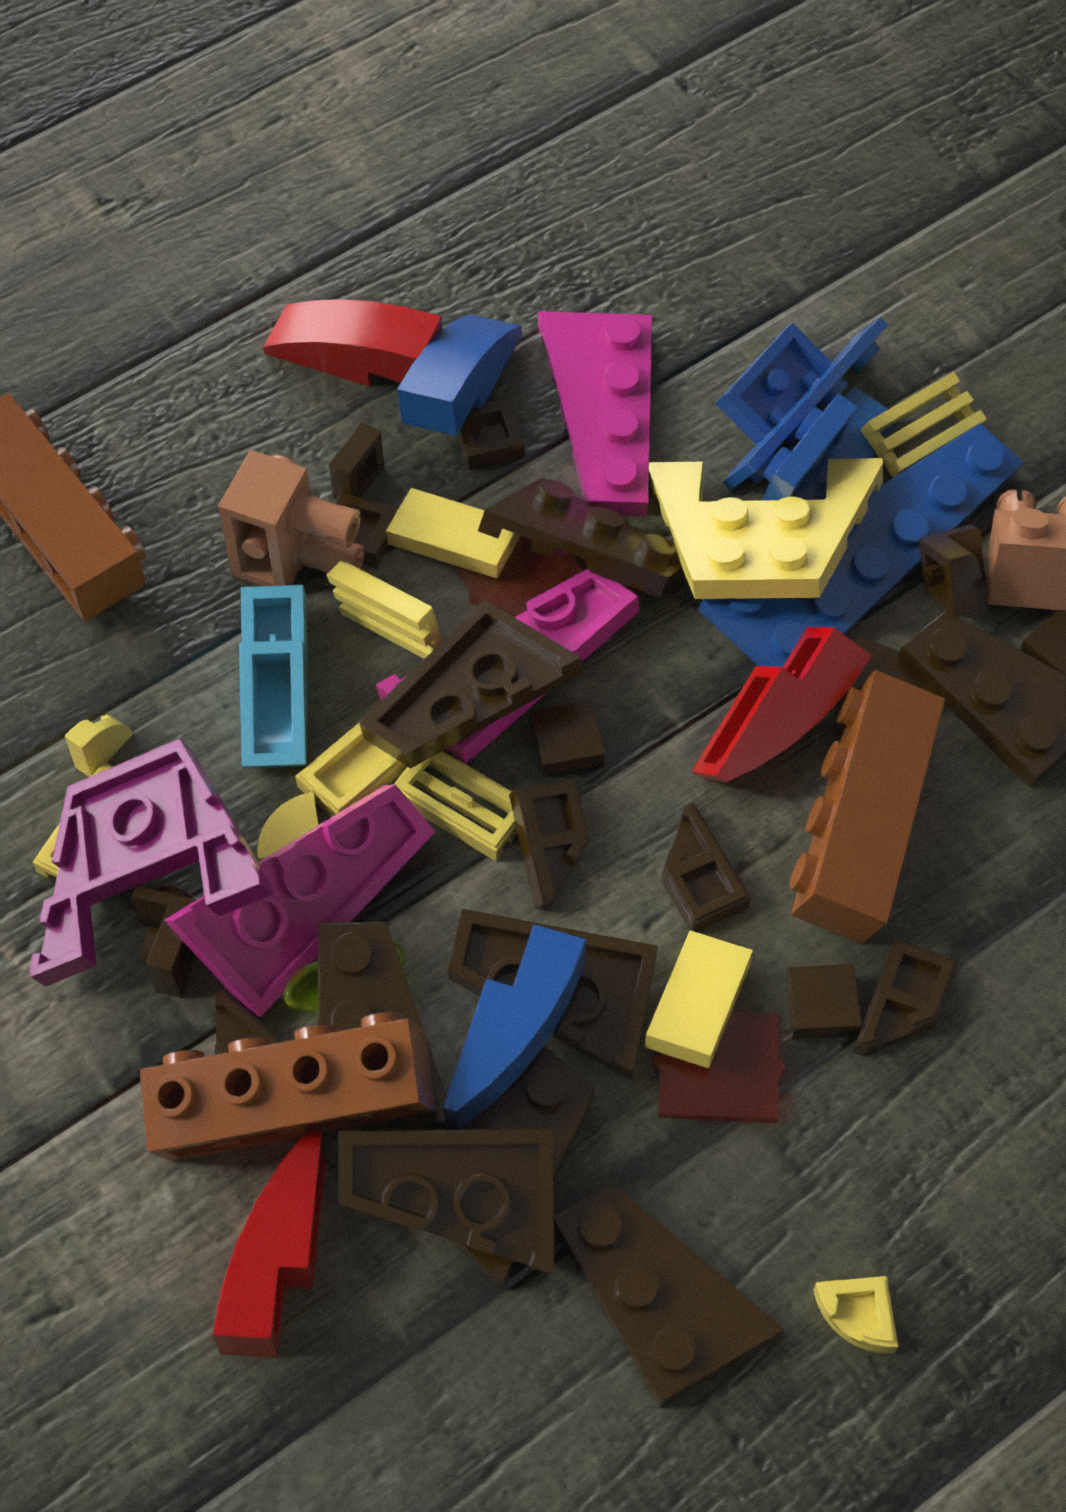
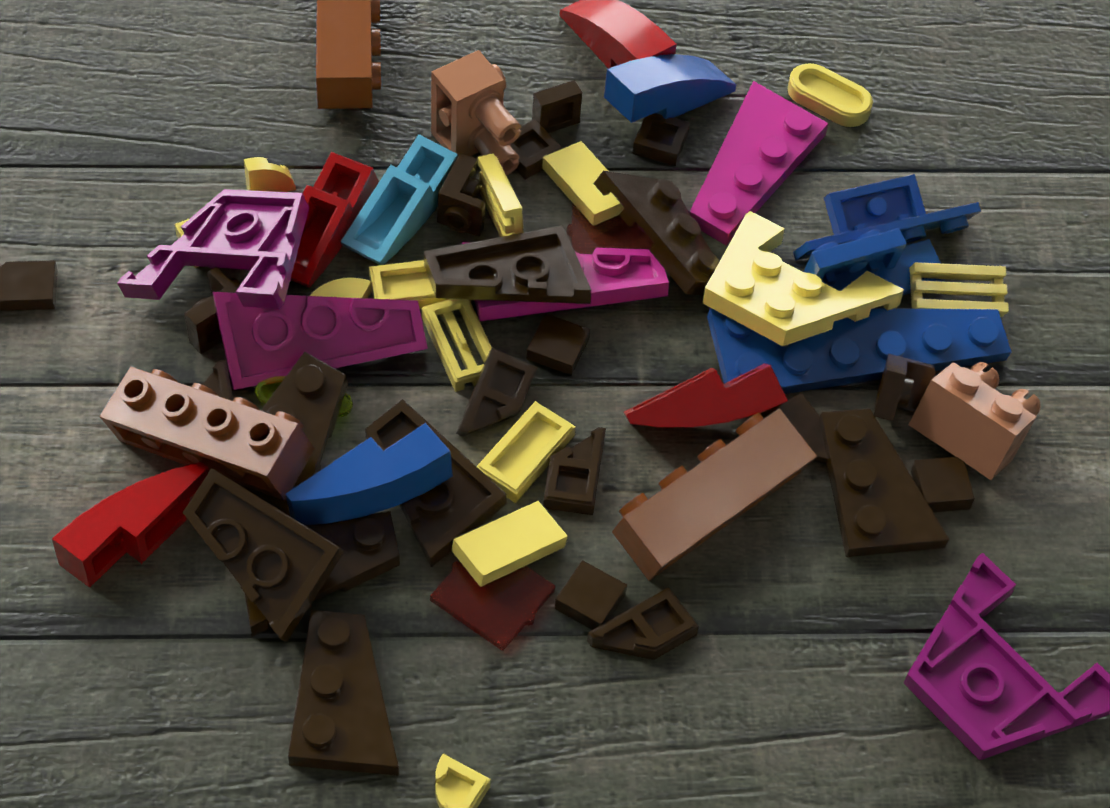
camera: 30 degrees right, 5 degrees down
none -> red slope [290,152,379,288]
none -> dark brown bracket [437,153,486,236]
none -> light yellow tile [476,401,576,503]
none -> light yellow tile [788,63,873,127]

